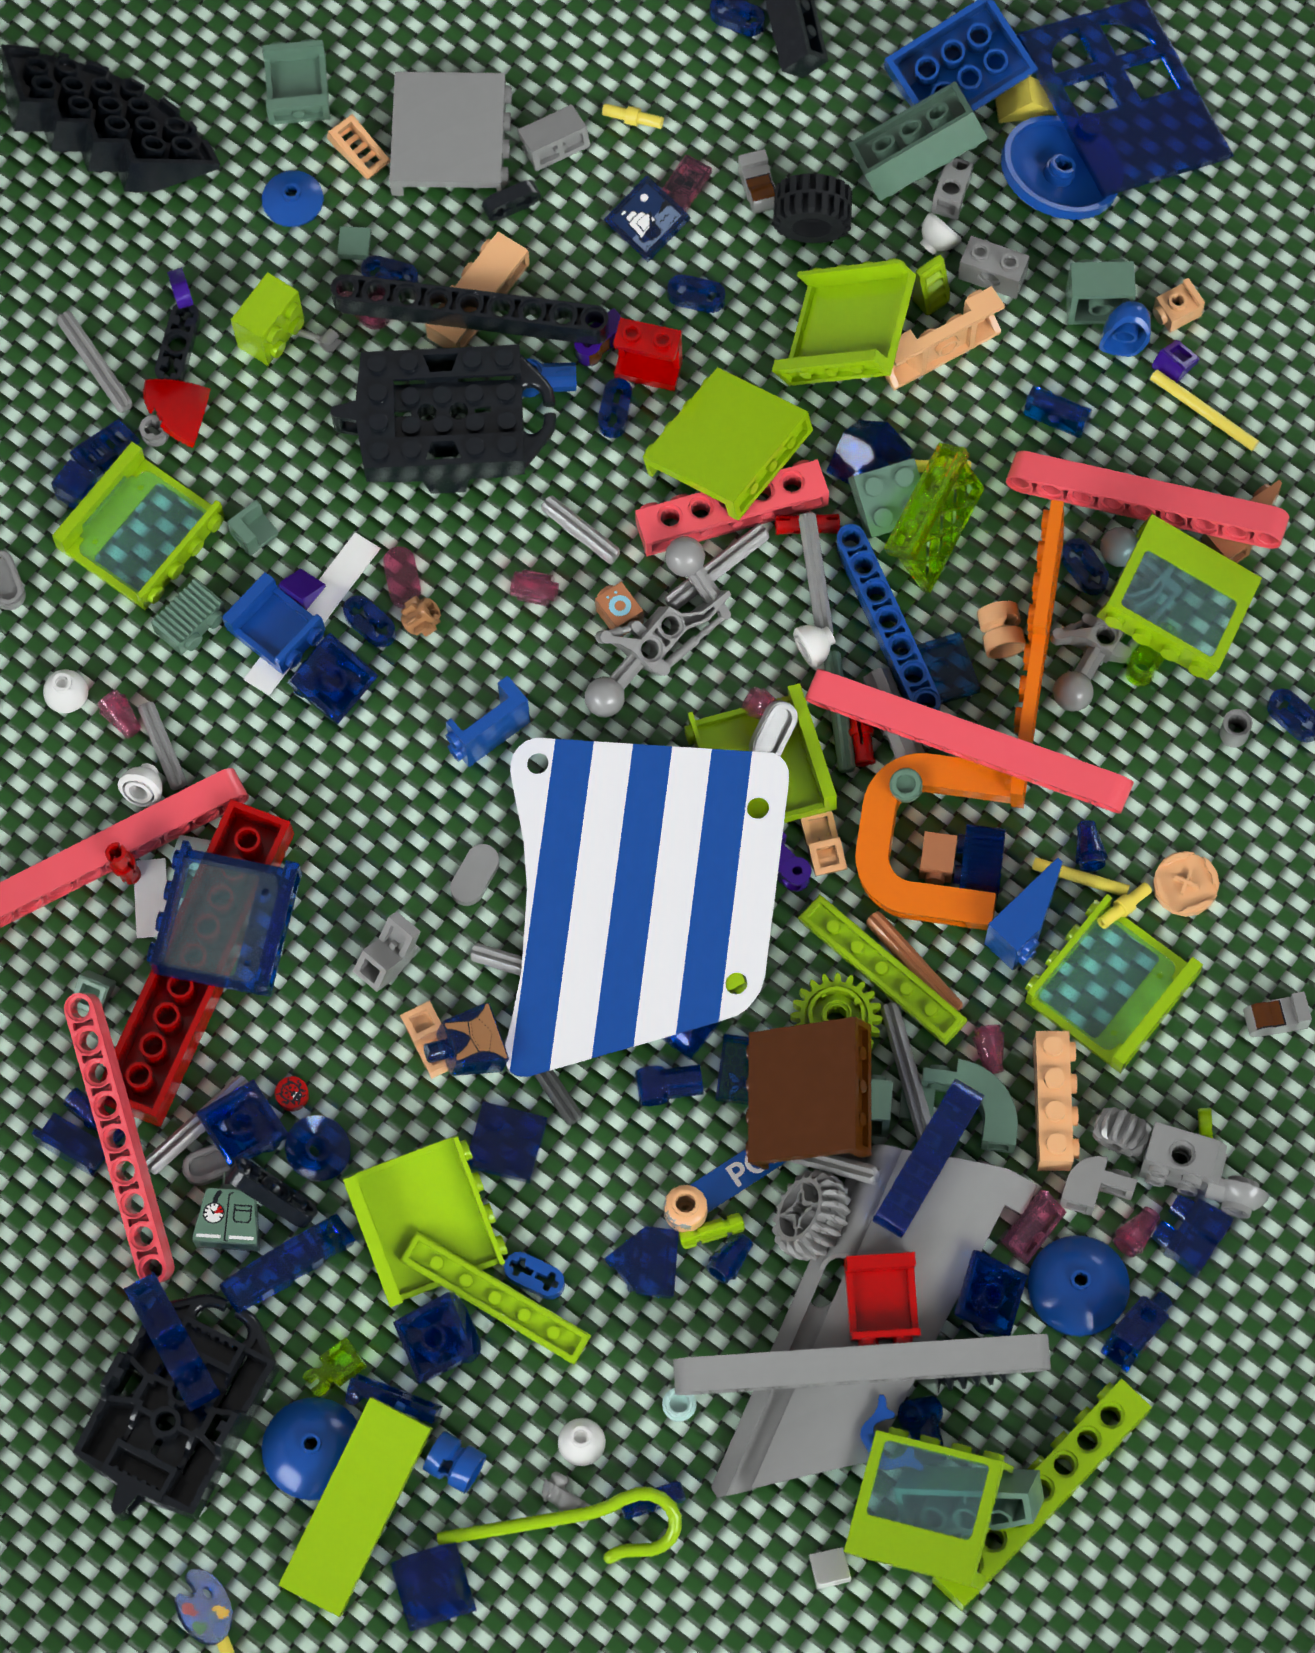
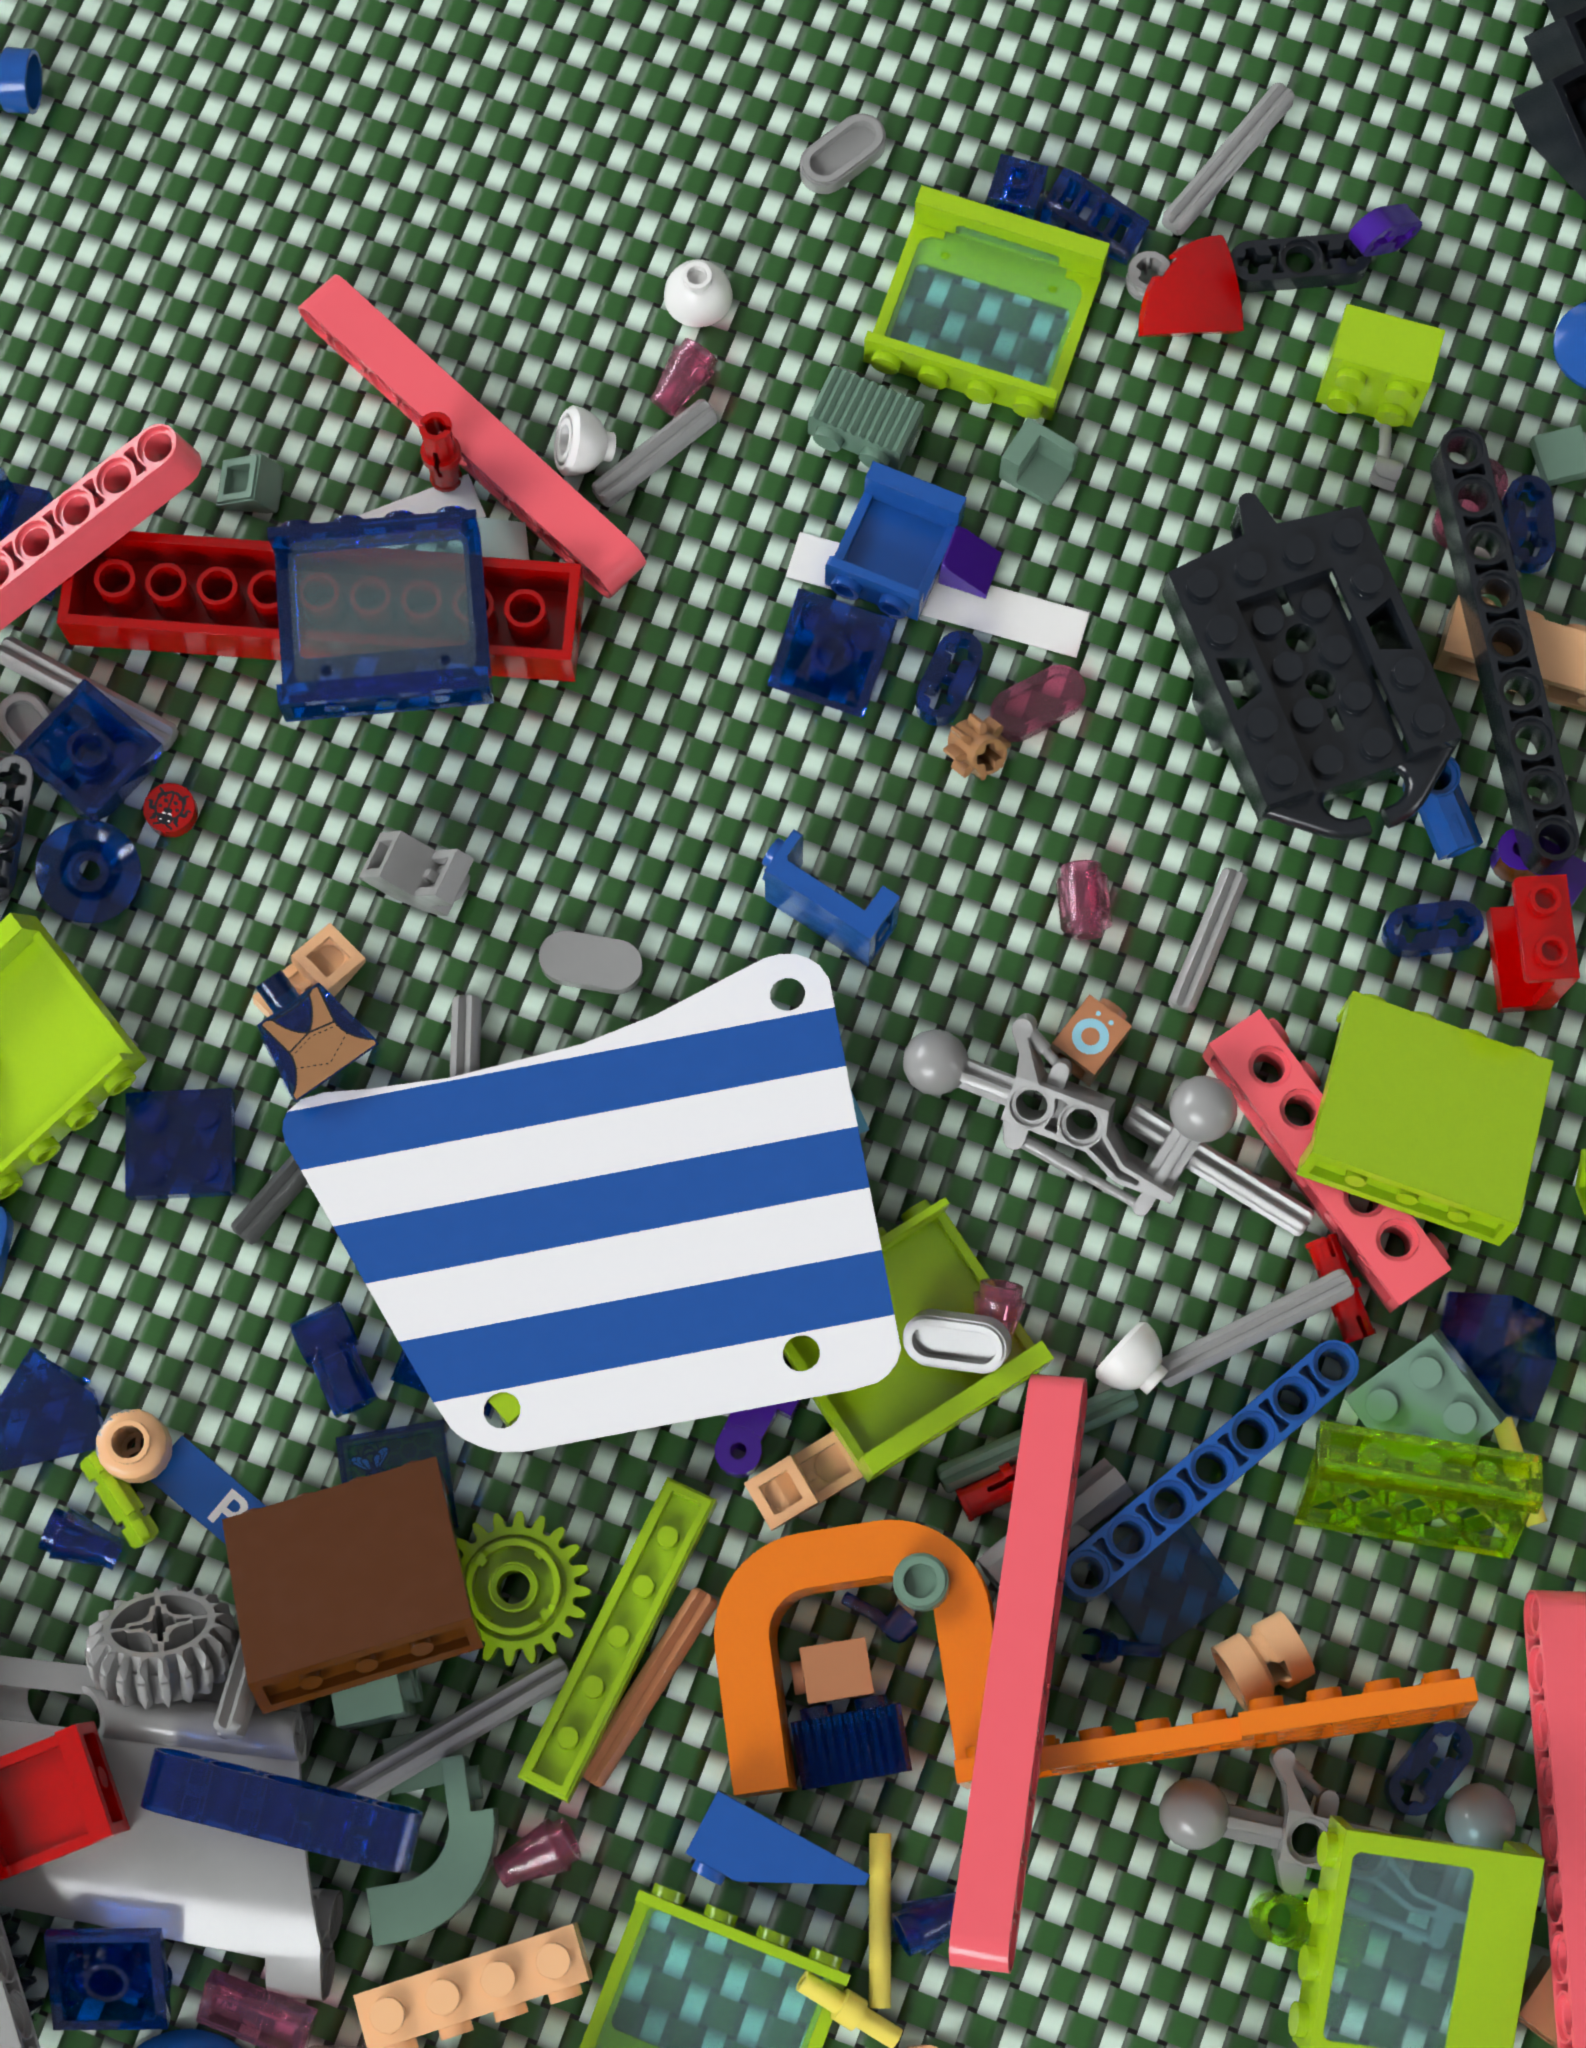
camera: 70 degrees right, 5 degrees up
none -> clear blue hand [841,1591,918,1643]
none -> clear blue hand [1081,1628,1163,1664]

